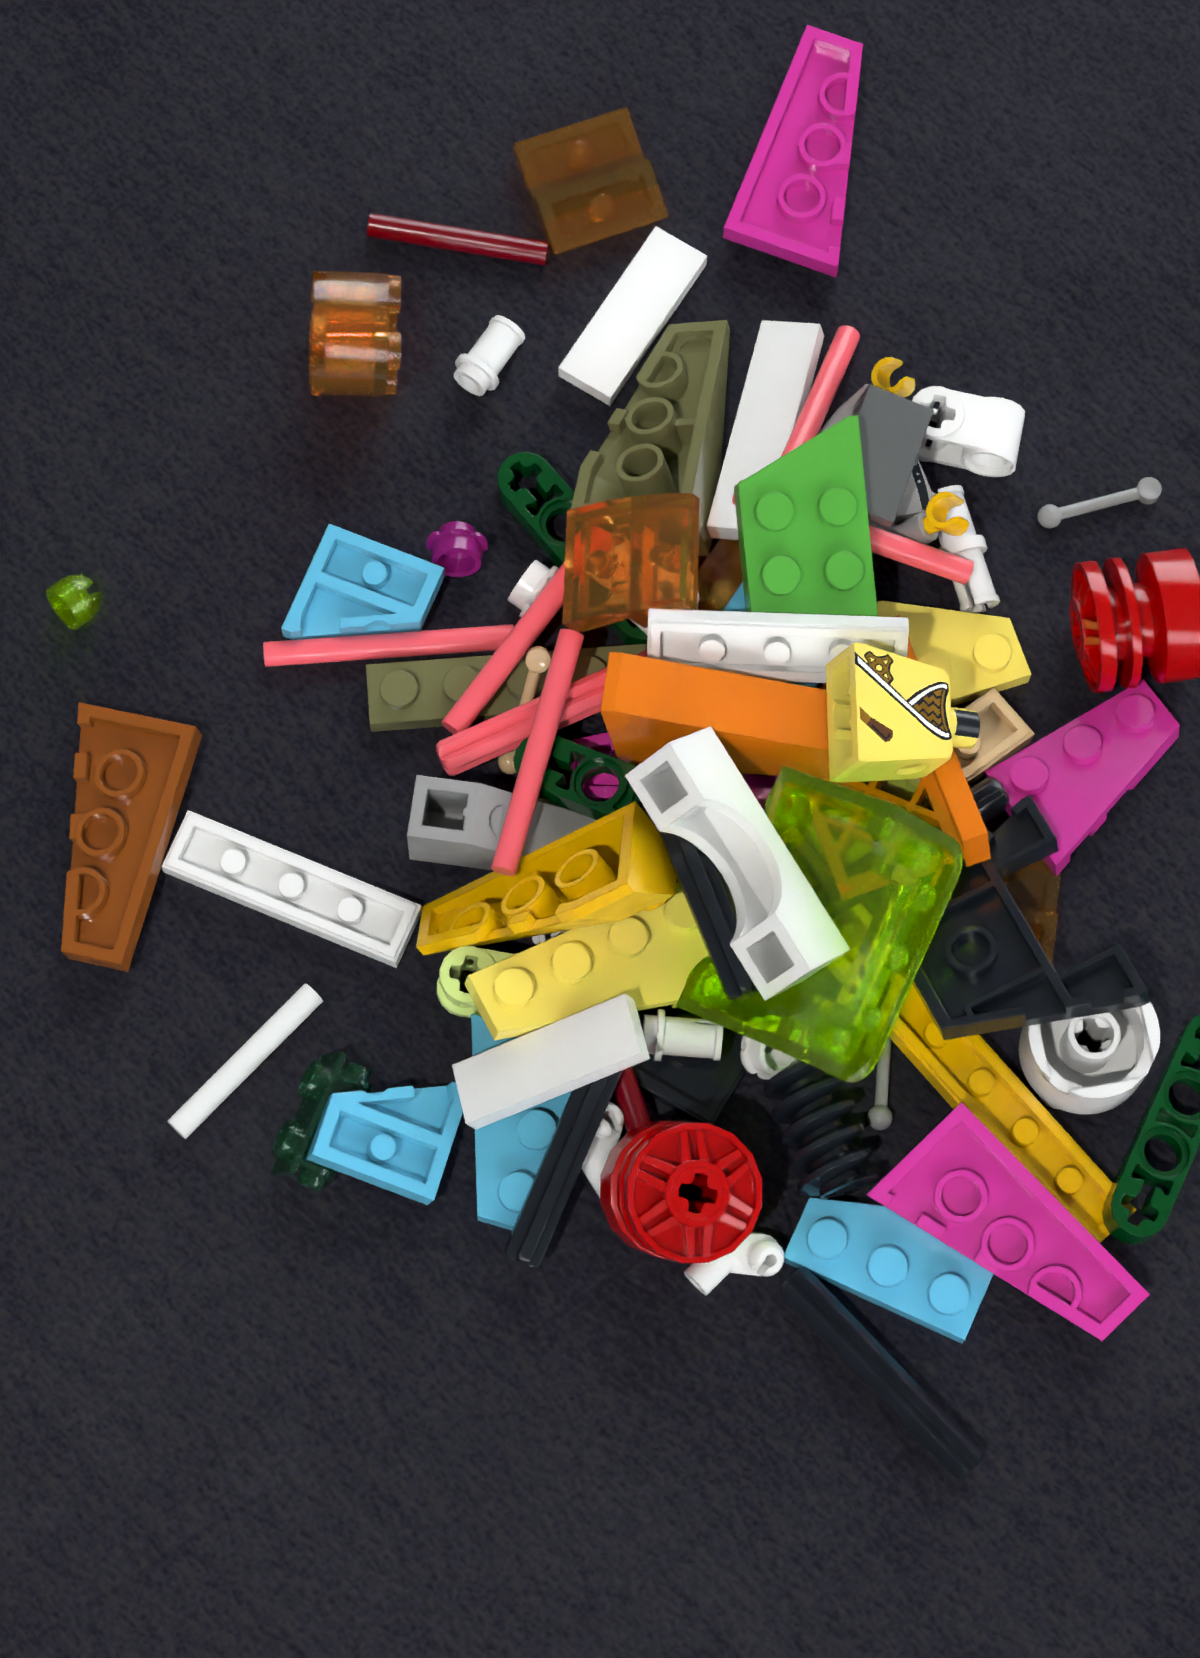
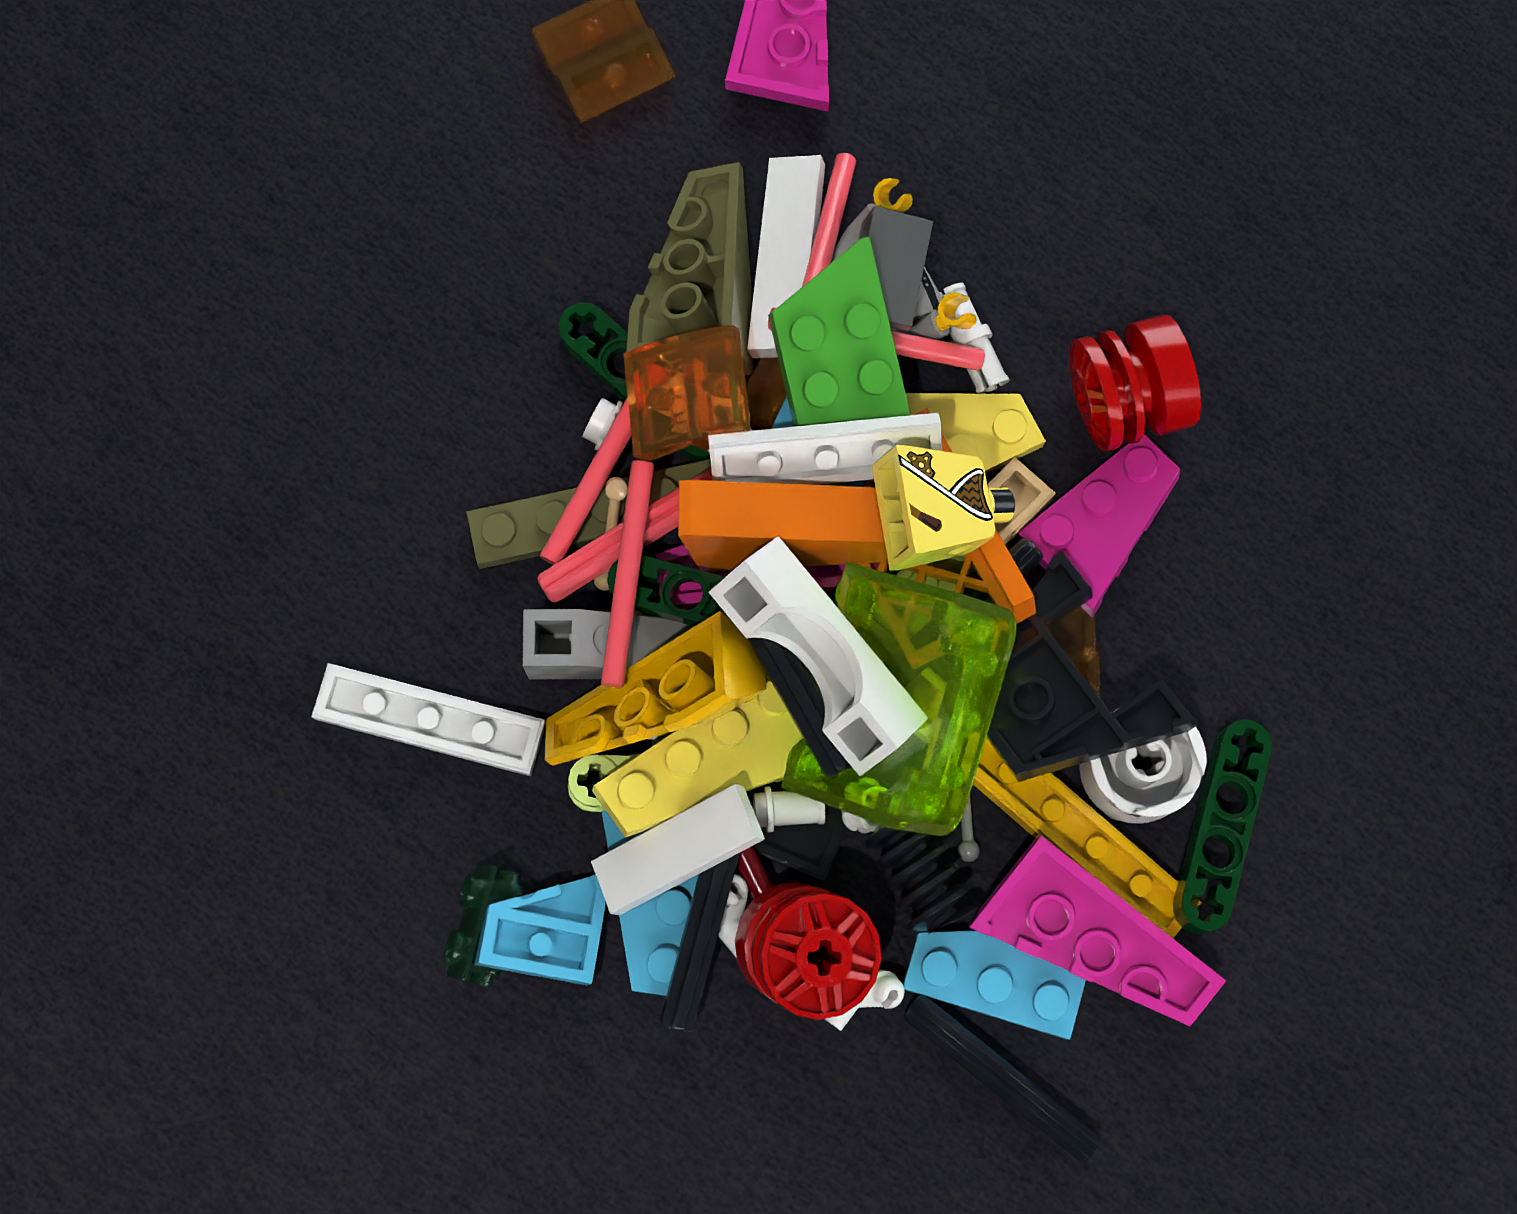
camera: 10 degrees left, 5 degrees up
clear neon green hinge [46,575,102,630] -> none
dark orange wing [61,702,202,972] -> none
white bar [167,983,323,1139] -> none
coral bar [263,624,514,667] -> none
medium azure wing [281,524,445,640] -> none
clear orange brick [309,270,401,397] -> none
dark red bar [367,213,549,266] -> none
magenta plate [426,521,488,577] -> none
white pin [453,315,525,396] -> none
white tile [559,226,707,406] -> none
white piece [912,386,1025,477] -> none
light grey hinge [1038,477,1162,528] -> none

